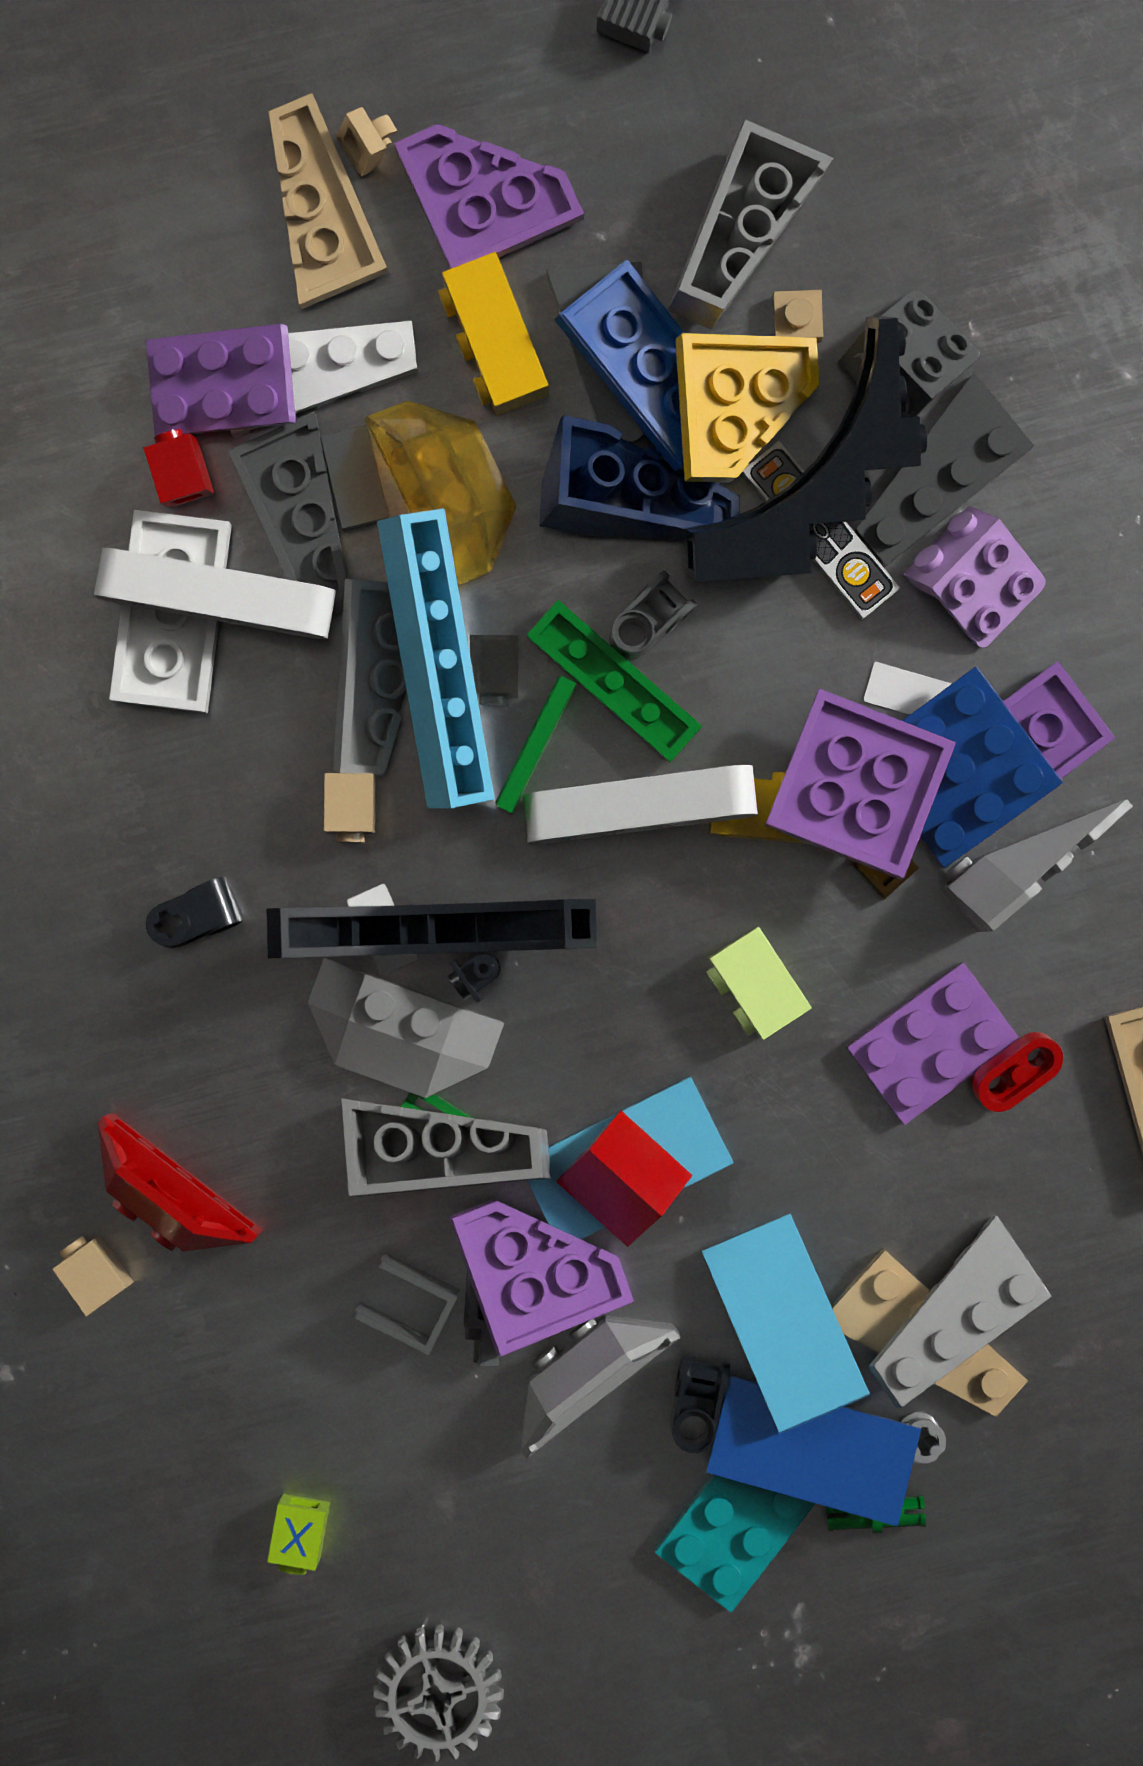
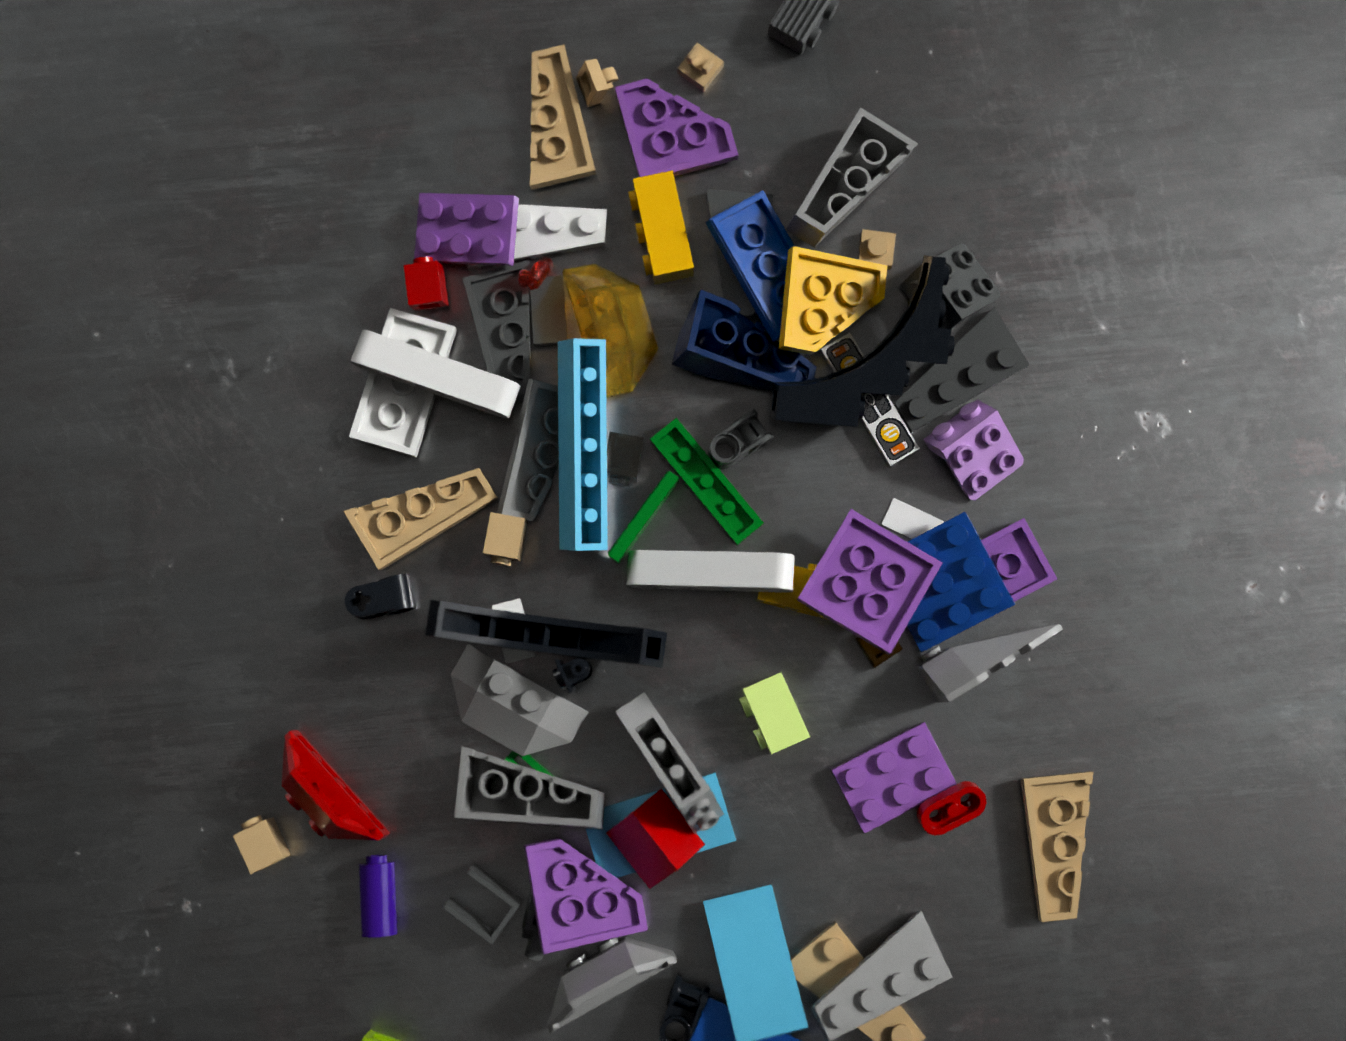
camera: 15 degrees right, 5 degrees down
none -> tan wing [343,468,498,571]
none -> dark purple brick [359,855,398,938]
none -> clear red arm [518,257,554,290]
none -> light grey slope [615,692,724,834]
none -> tan tile [677,43,724,92]

